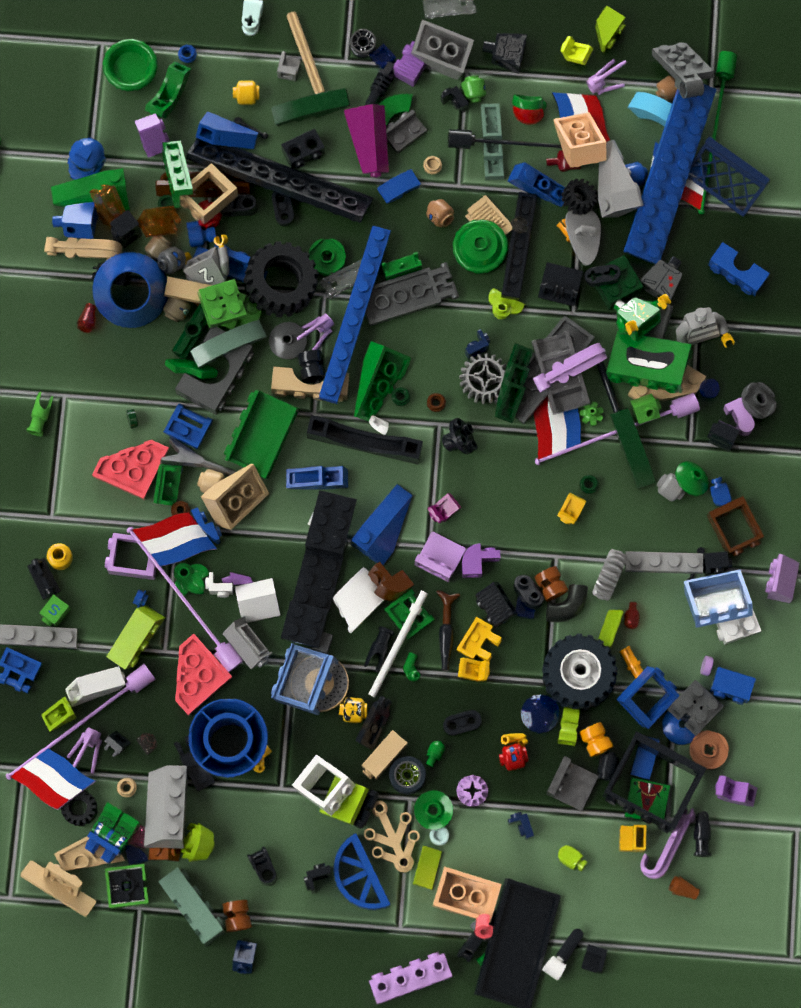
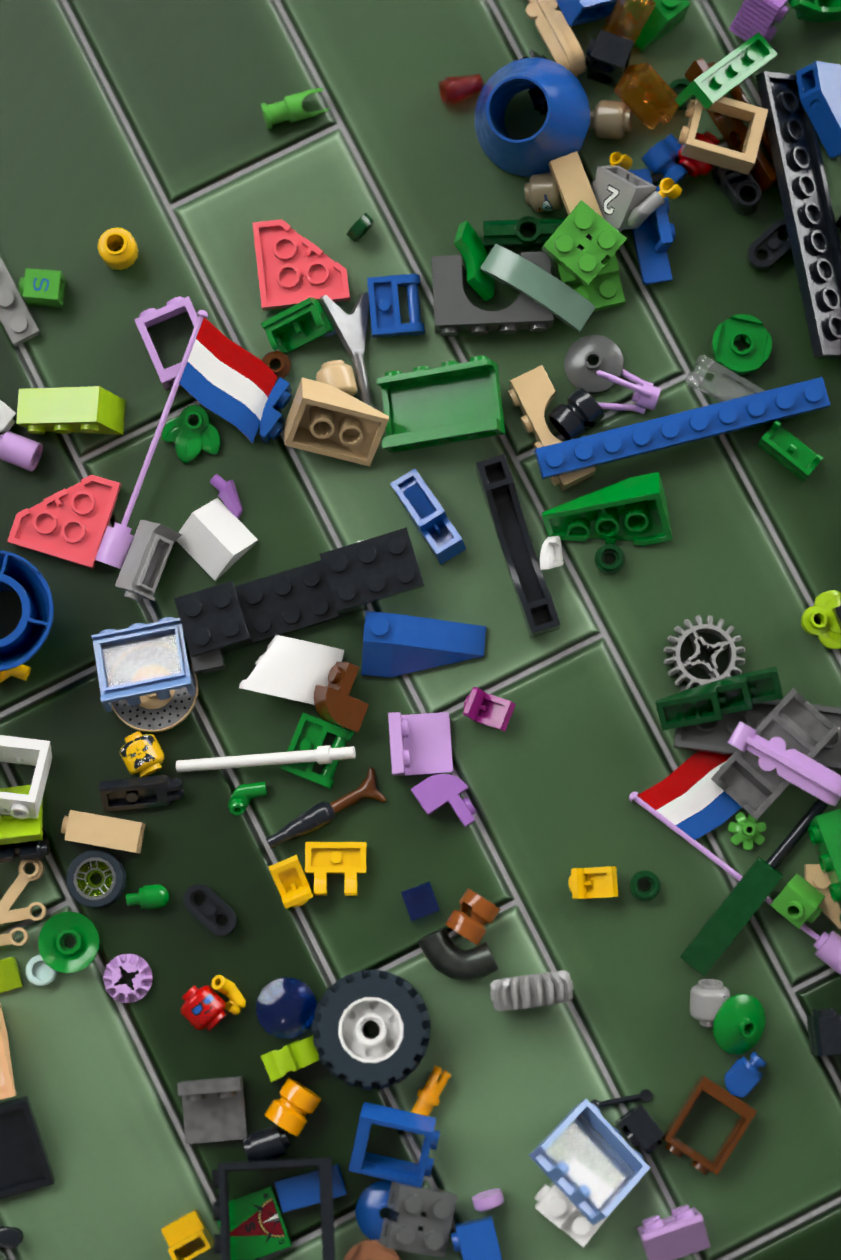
camera: 65 degrees right, 5 degrees up
black hinge [27,558,61,600] -> none
blue plate [133,589,149,608] -> none
dark grey head [158,247,186,274] -> none
white bracket [205,572,233,598] -> none
black tyre [244,241,318,318] -> none
black piece [364,626,395,673] -> none
dark grey hinge [366,262,459,327] -> none
reddish brown plate [427,393,446,412] -> none
black plate [442,418,478,455] -> none
dark blue bracket [465,329,491,360] -> none
black brick [475,582,518,627] -> none
dark blue bracket [507,812,534,840] -> none
black plate [513,575,544,610] -> none
lime arm [558,845,588,872] -> none
lime slope [598,610,624,649] -> none
clear red cylinder [624,602,640,629] -> none
light grey plate [625,551,703,574] -> none

